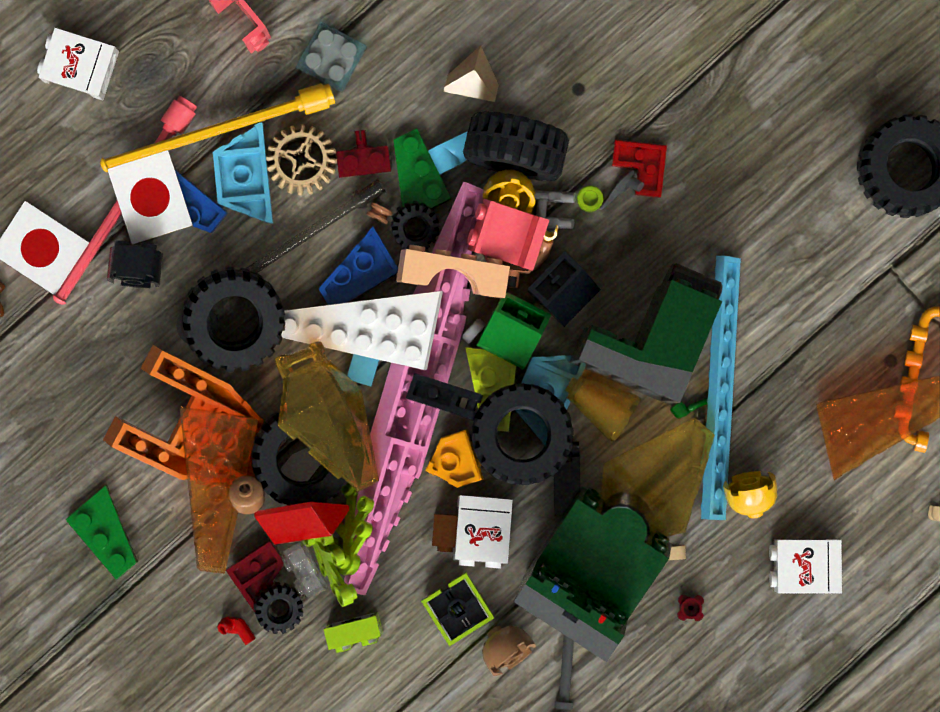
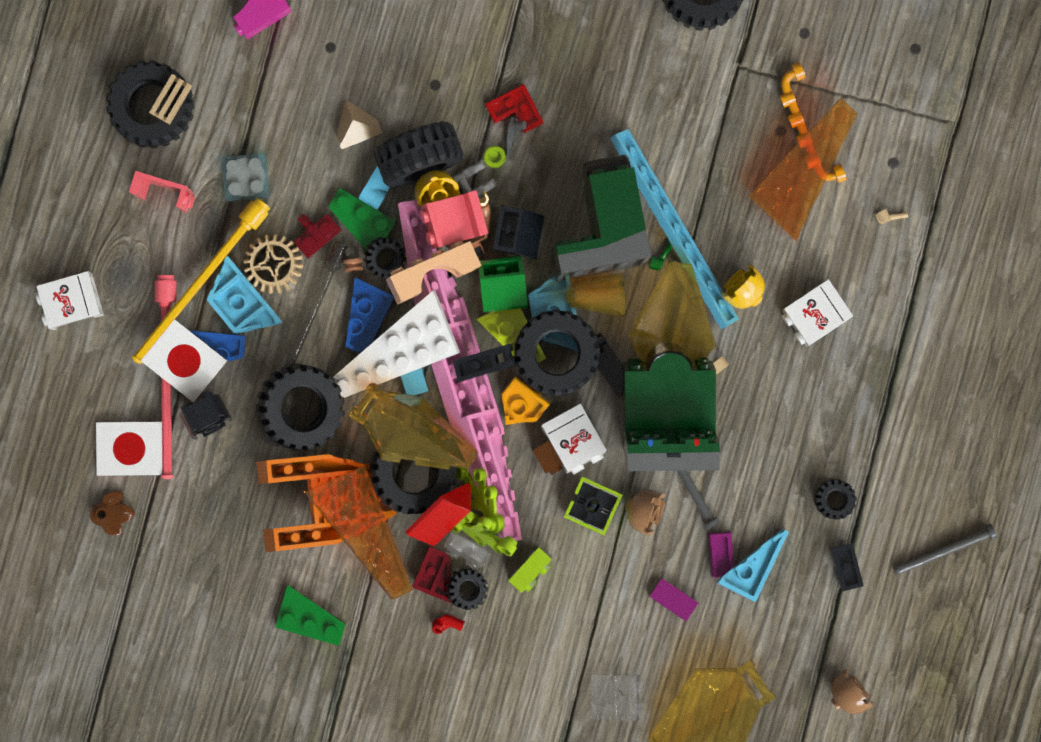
camera: 30 degrees left, 0 degrees up
medium nougat head [229,475,265,514] -> none
light grey tile [462,319,486,344] -> none
dark red plate [677,594,704,621] -> none

